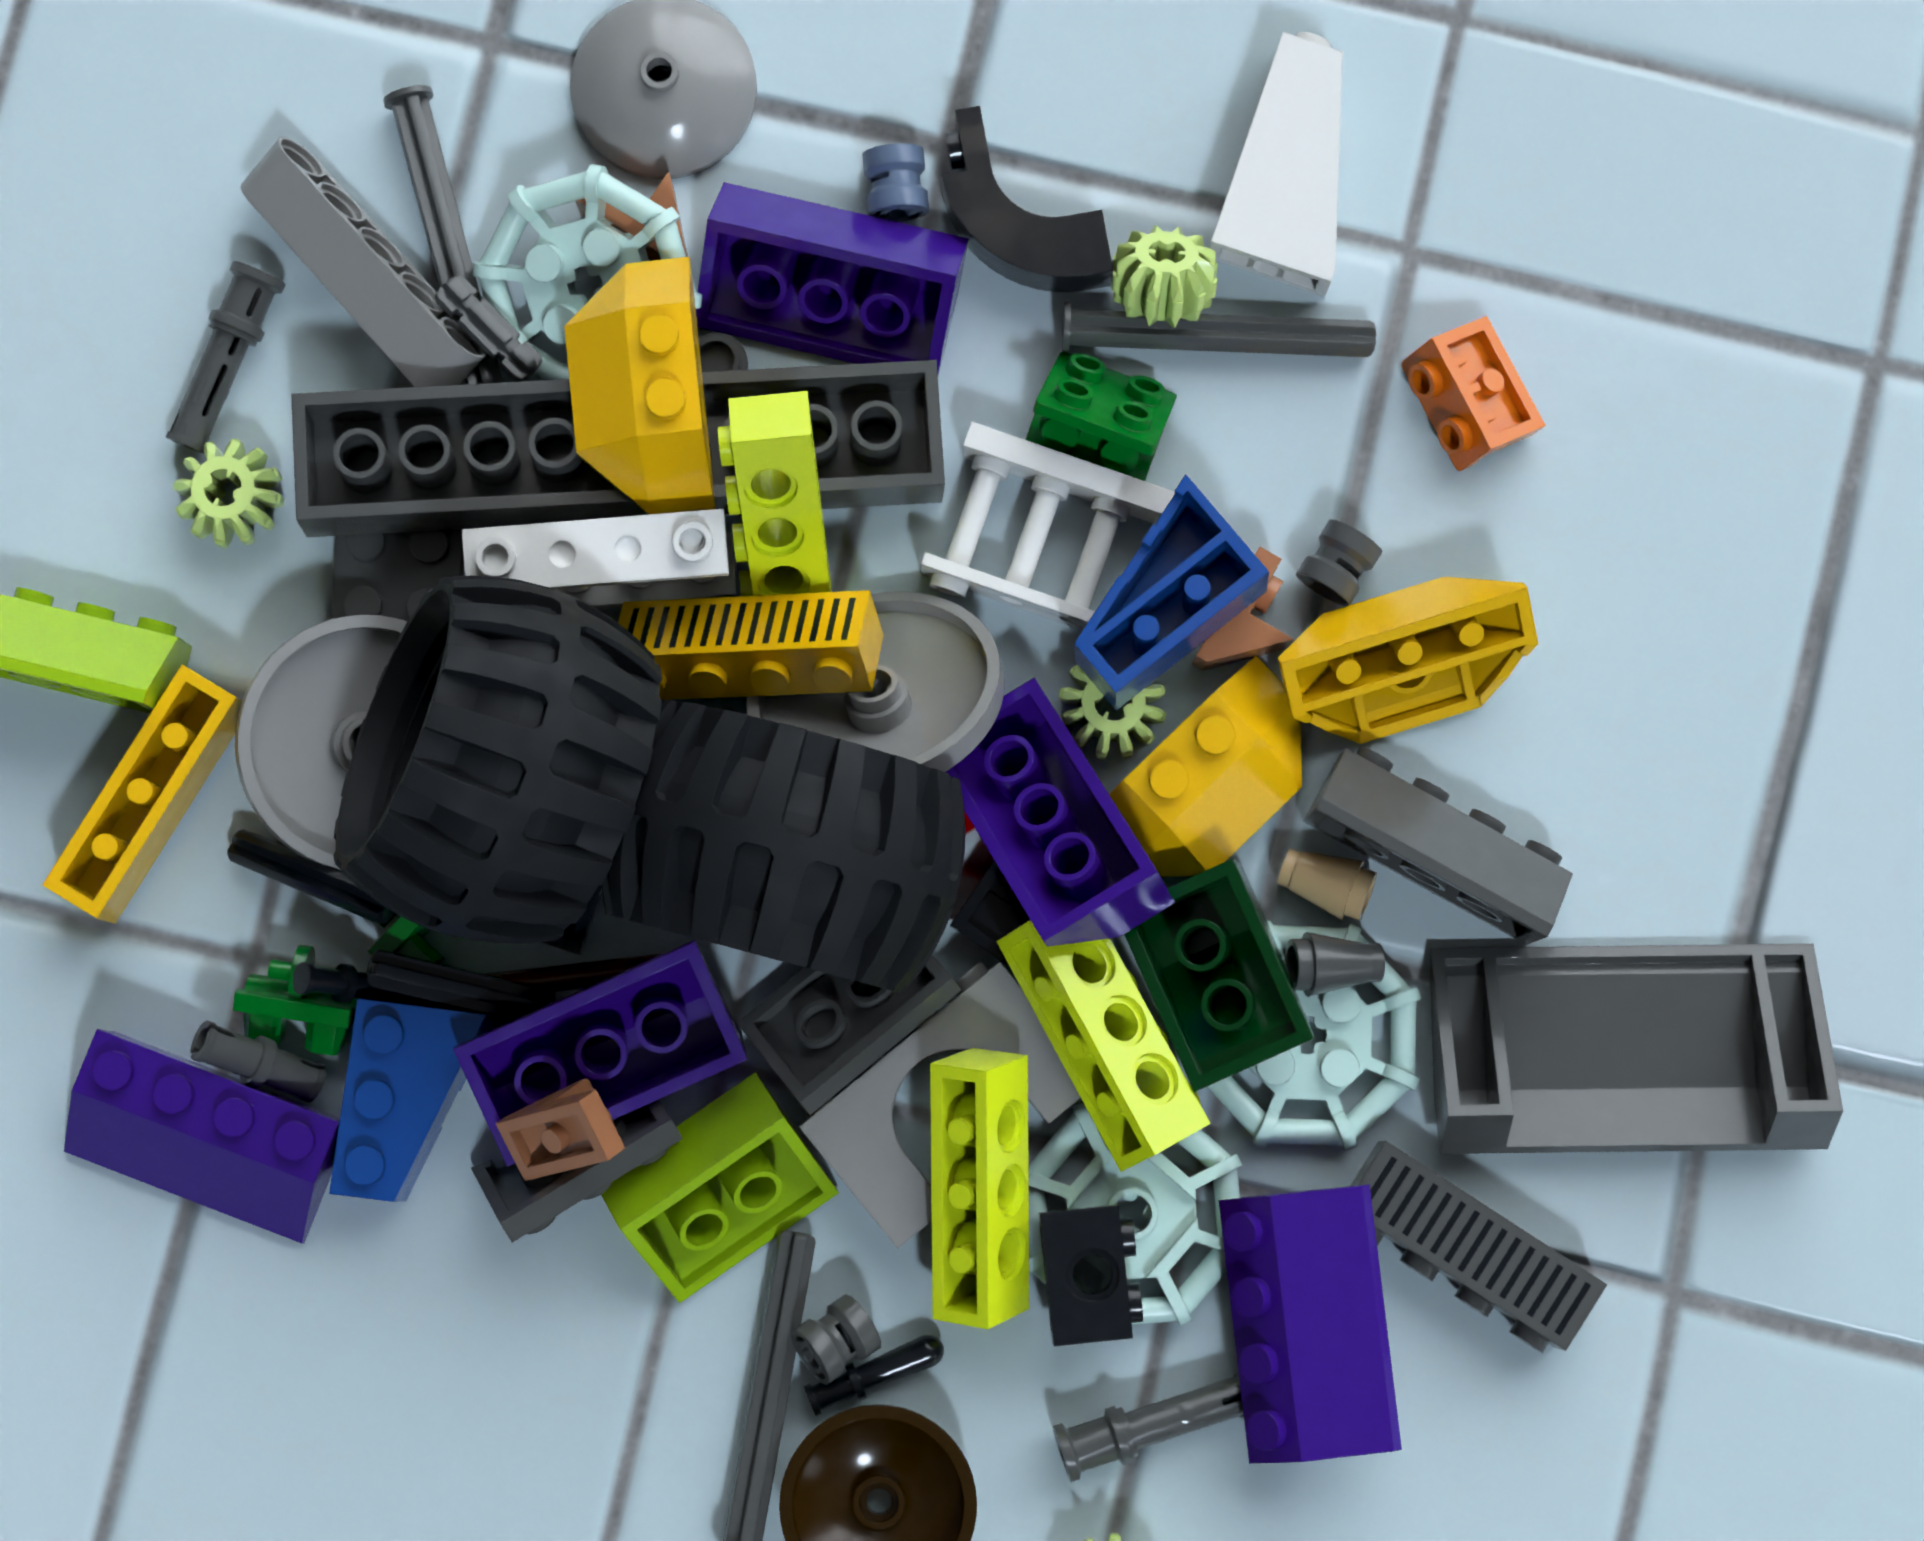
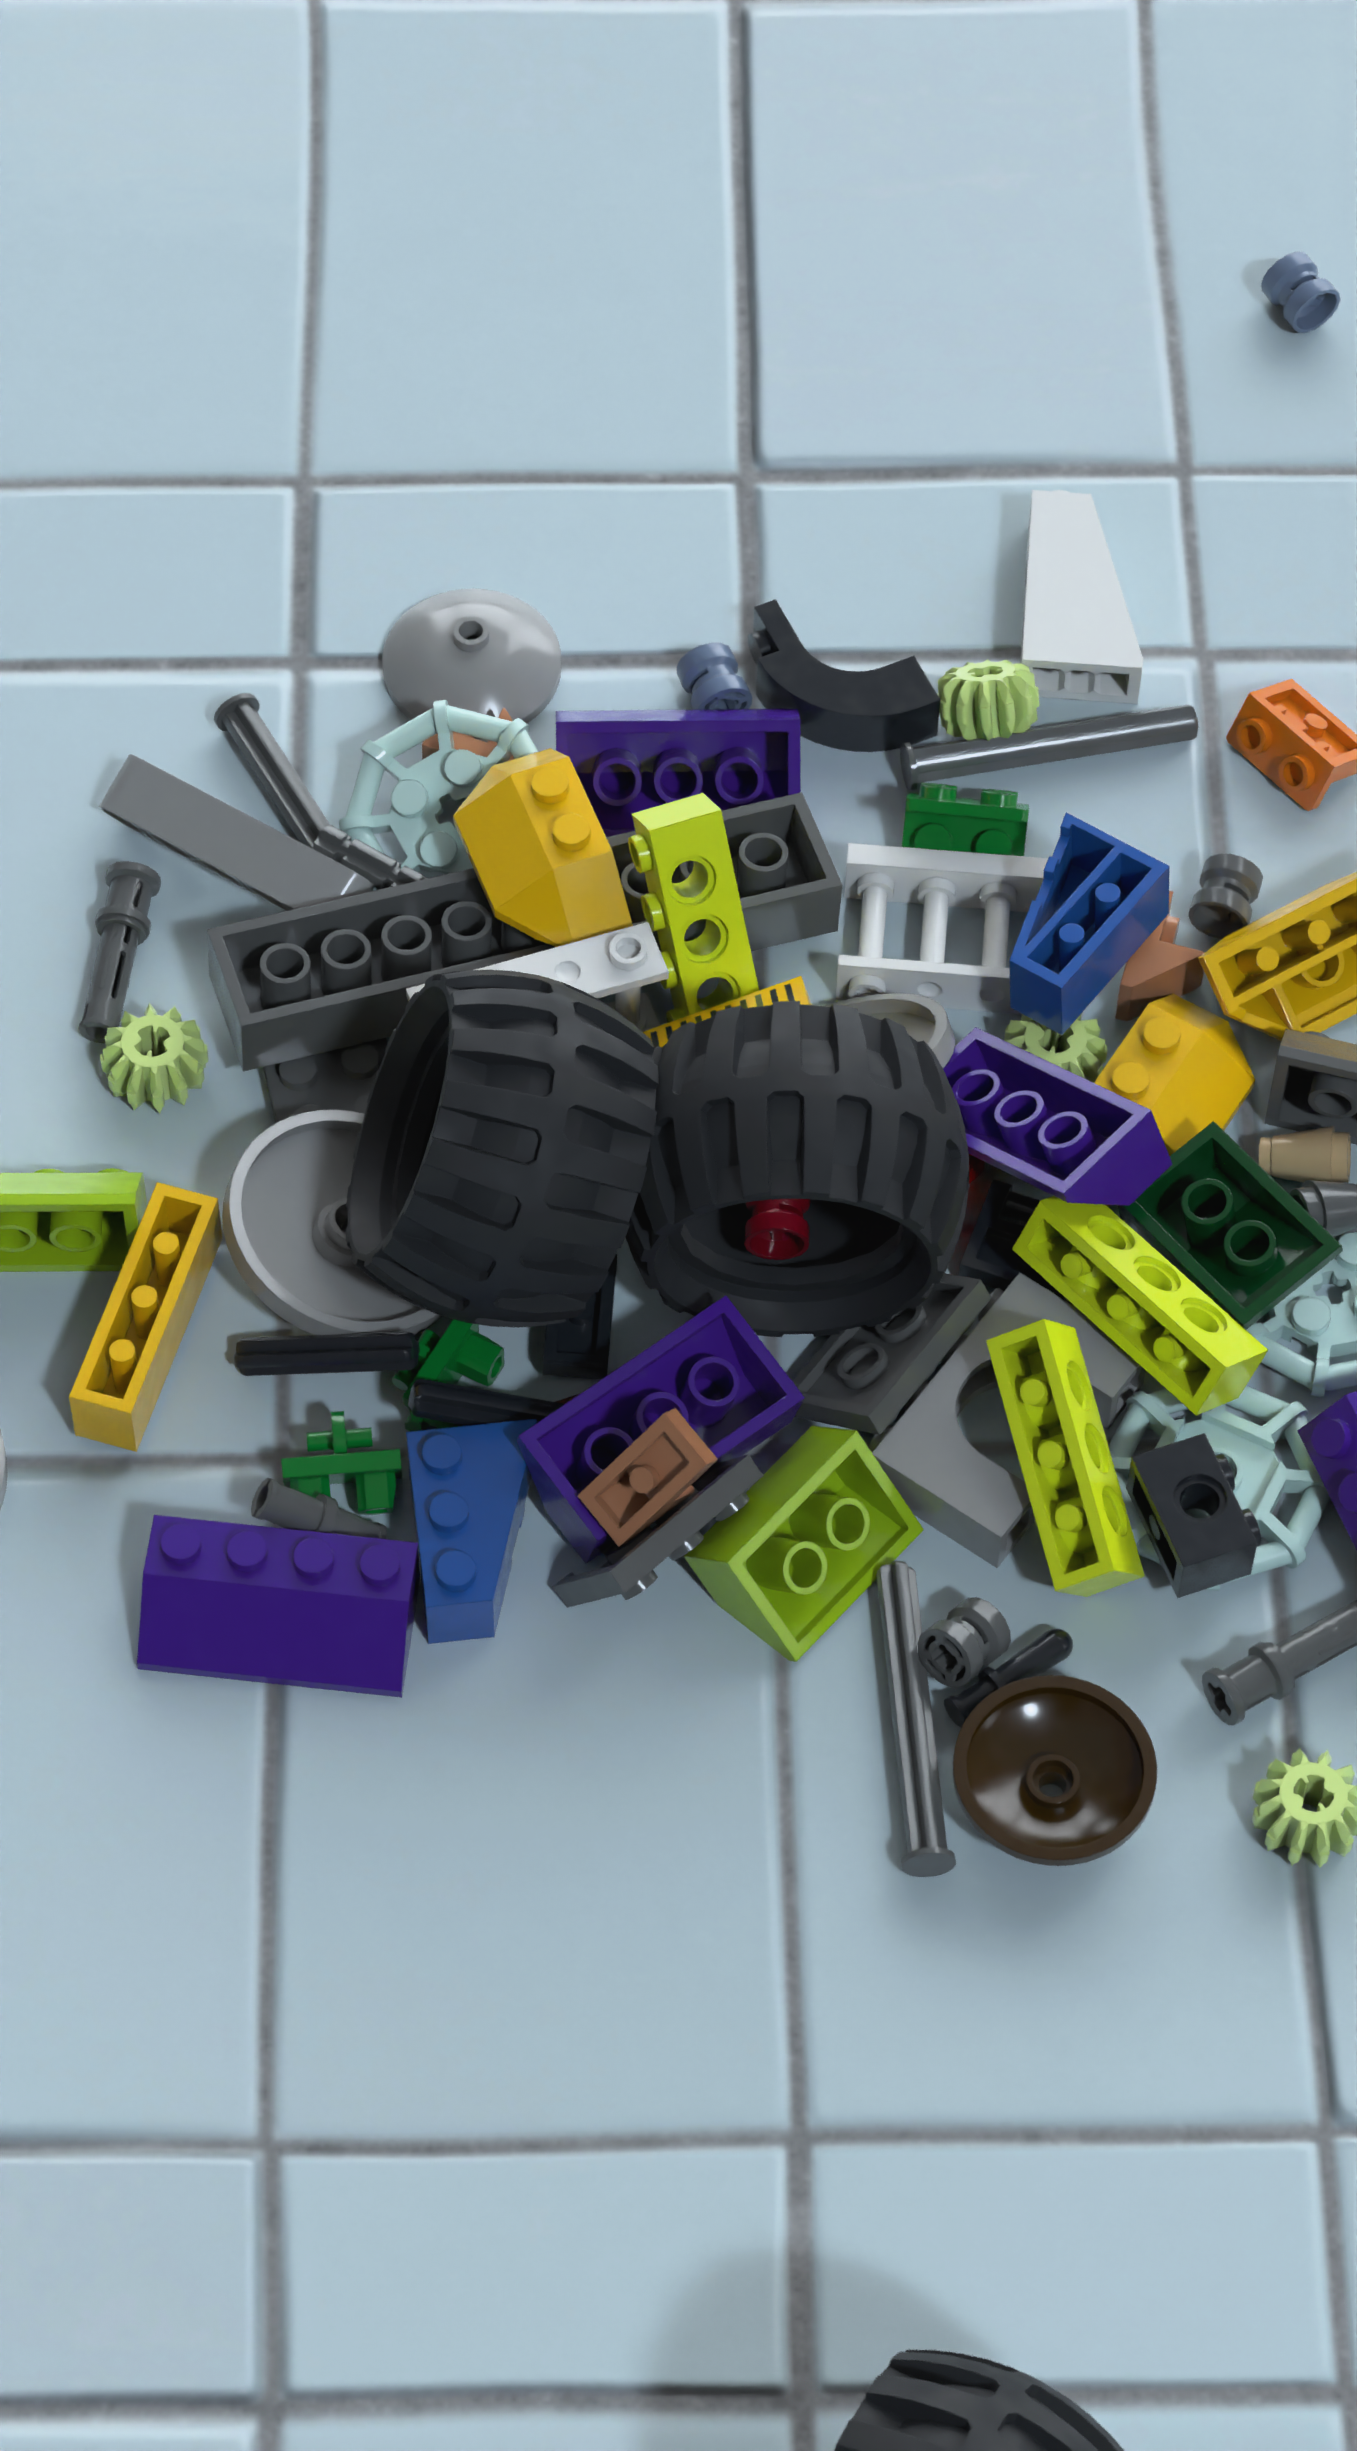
camera: 15 degrees left, 25 degrees down
black piece [293,962,423,1006] -> none

